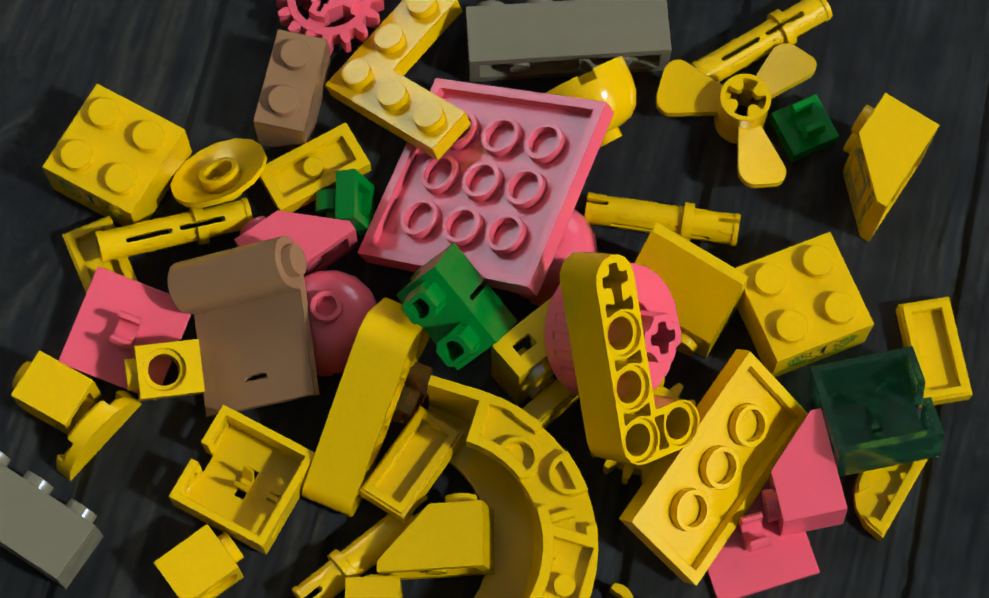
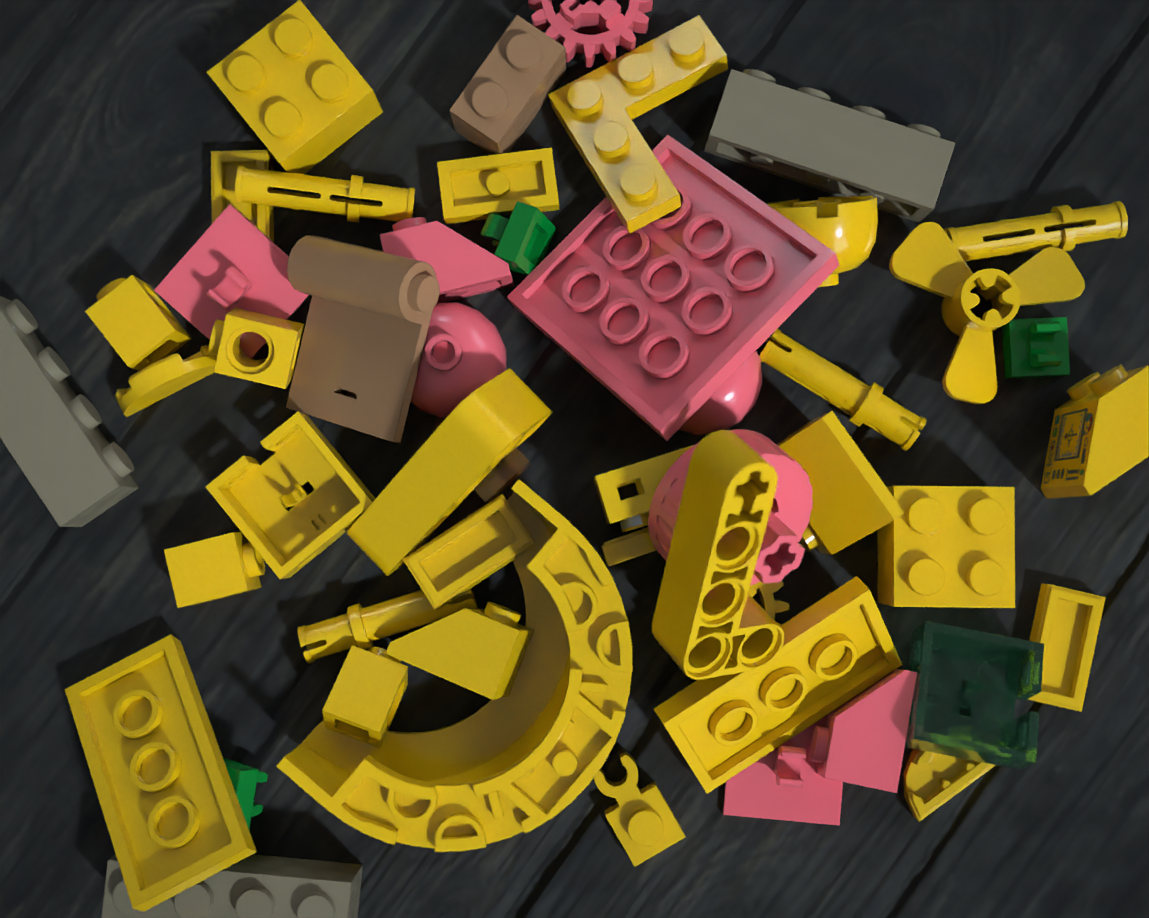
camera: 25 degrees right, 15 degrees up
yellow dish [170,138,267,208] -> none
green hips [397,243,517,371] -> none

